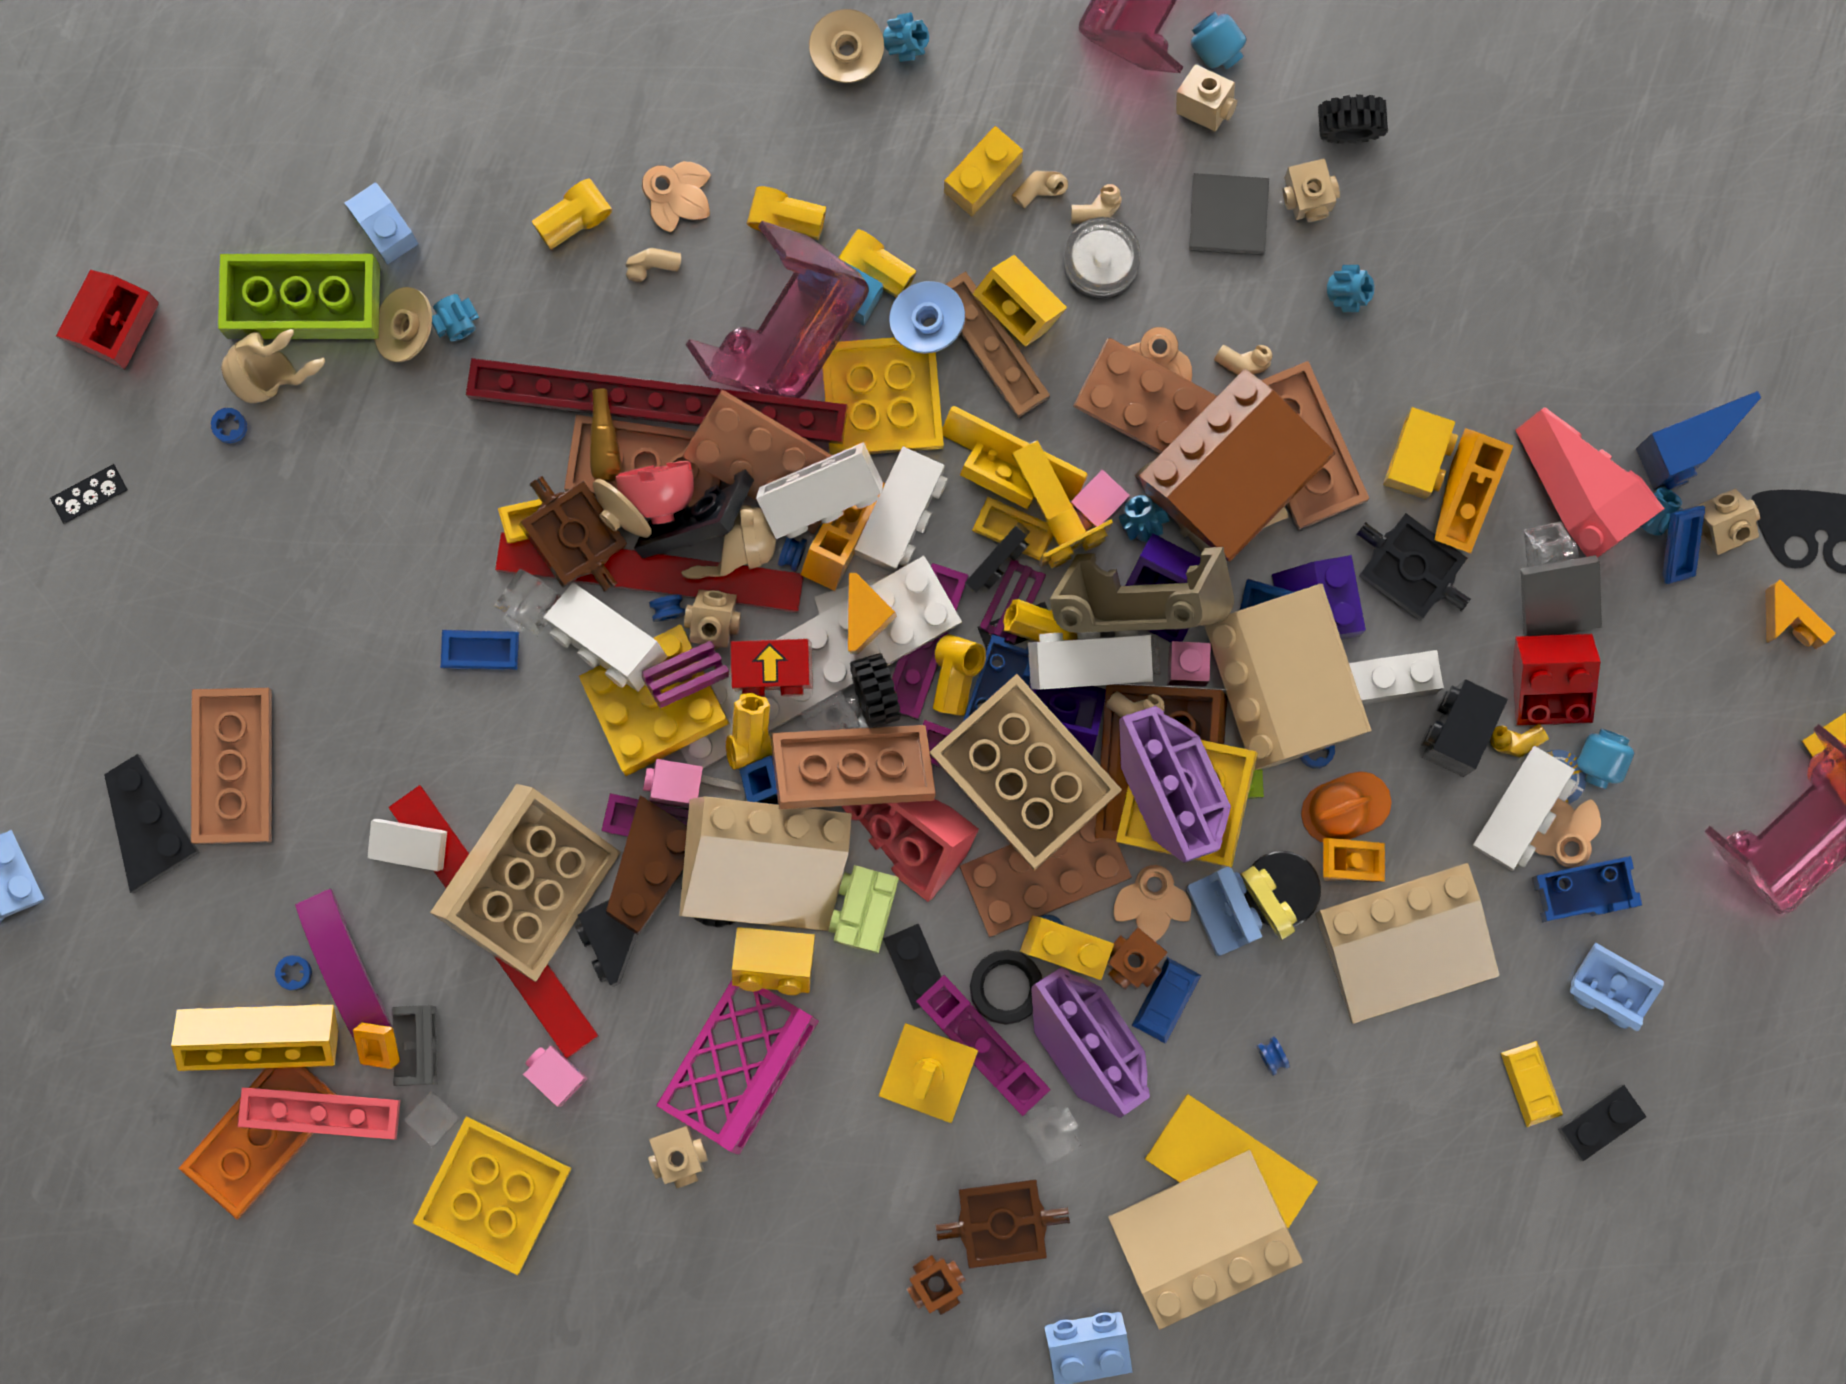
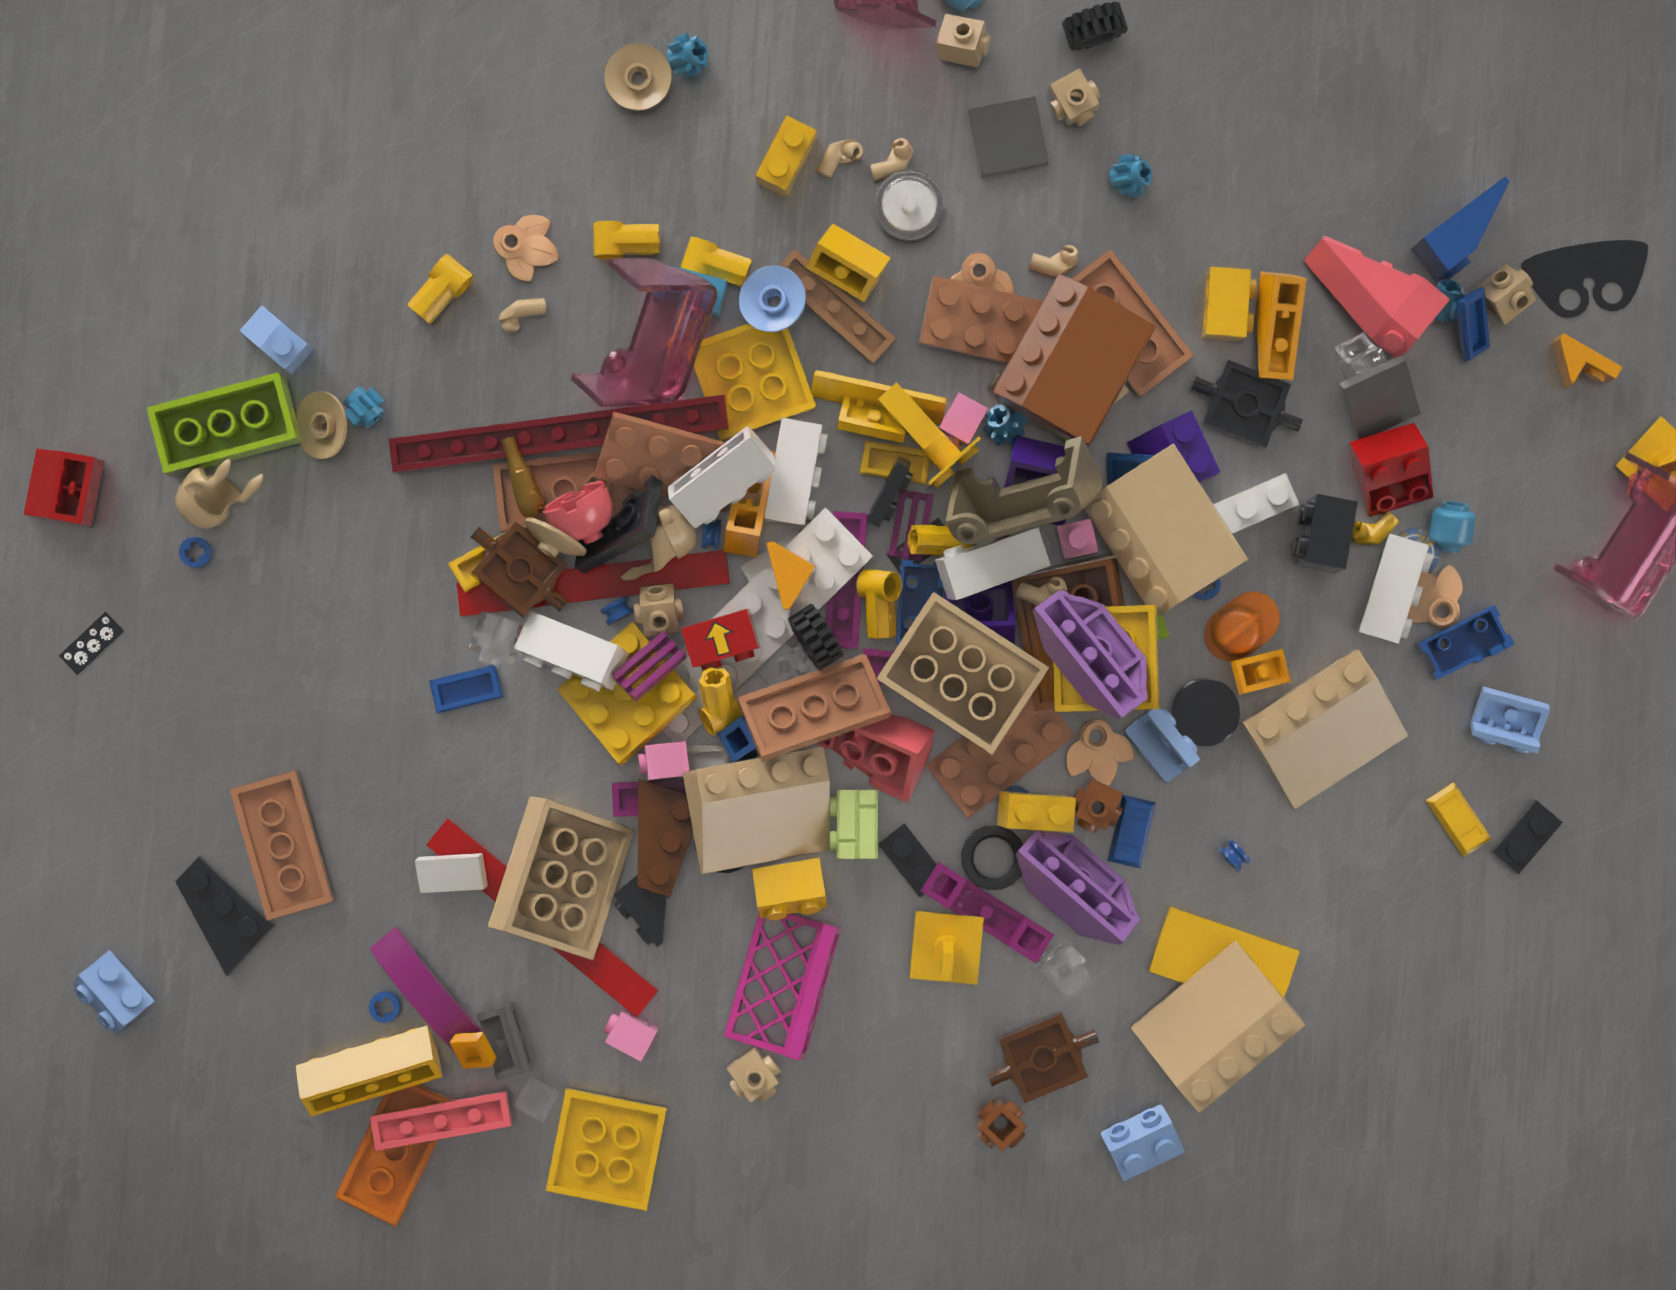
camera: 10 degrees left, 5 degrees up
light yellow plate [1240,866,1297,940] -> none

